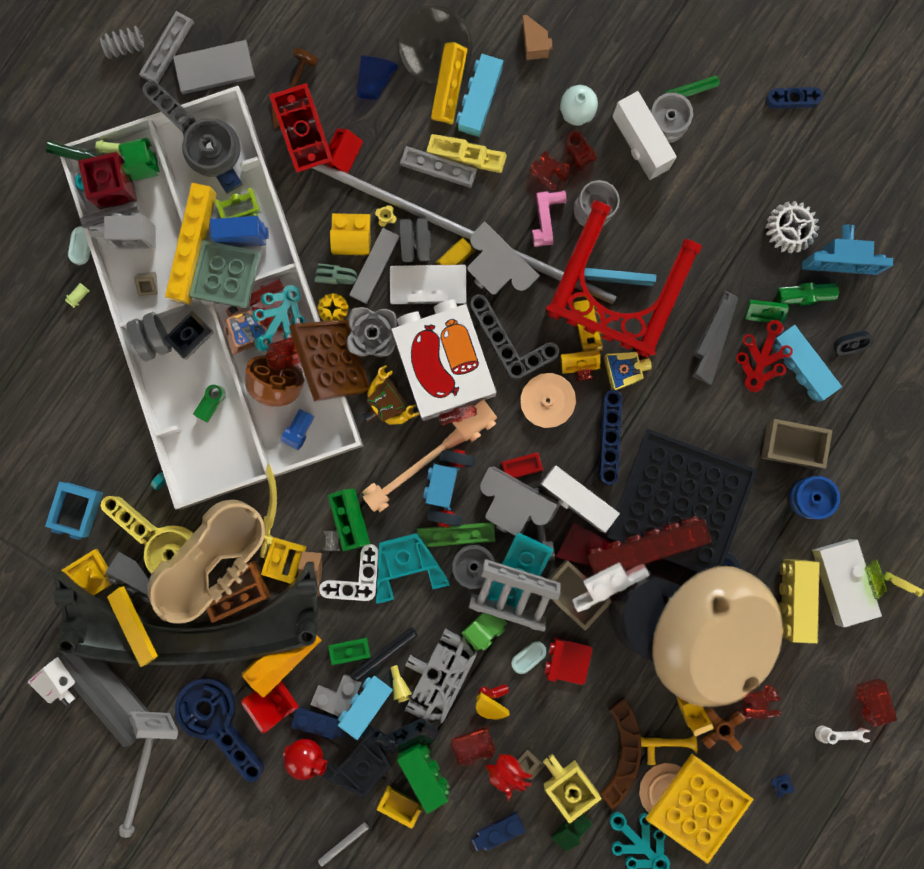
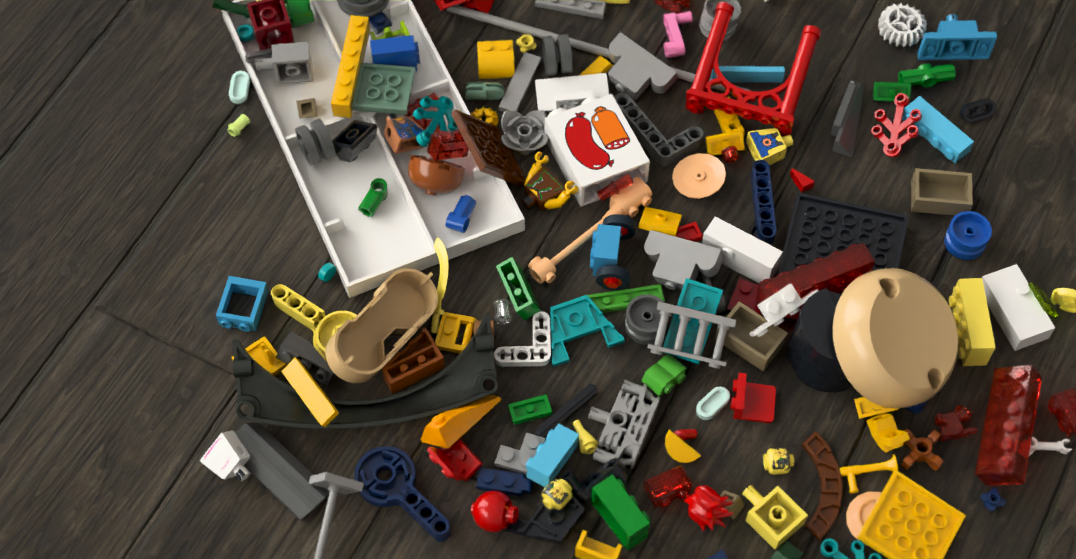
camera: 10 degrees left, 25 degrees down
none -> light yellow head [542,479,572,510]
none -> yellow plate [638,207,682,236]
none -> light yellow head [763,447,794,475]
none -> red piece [790,169,815,193]
none -> clear red brick [975,365,1042,486]

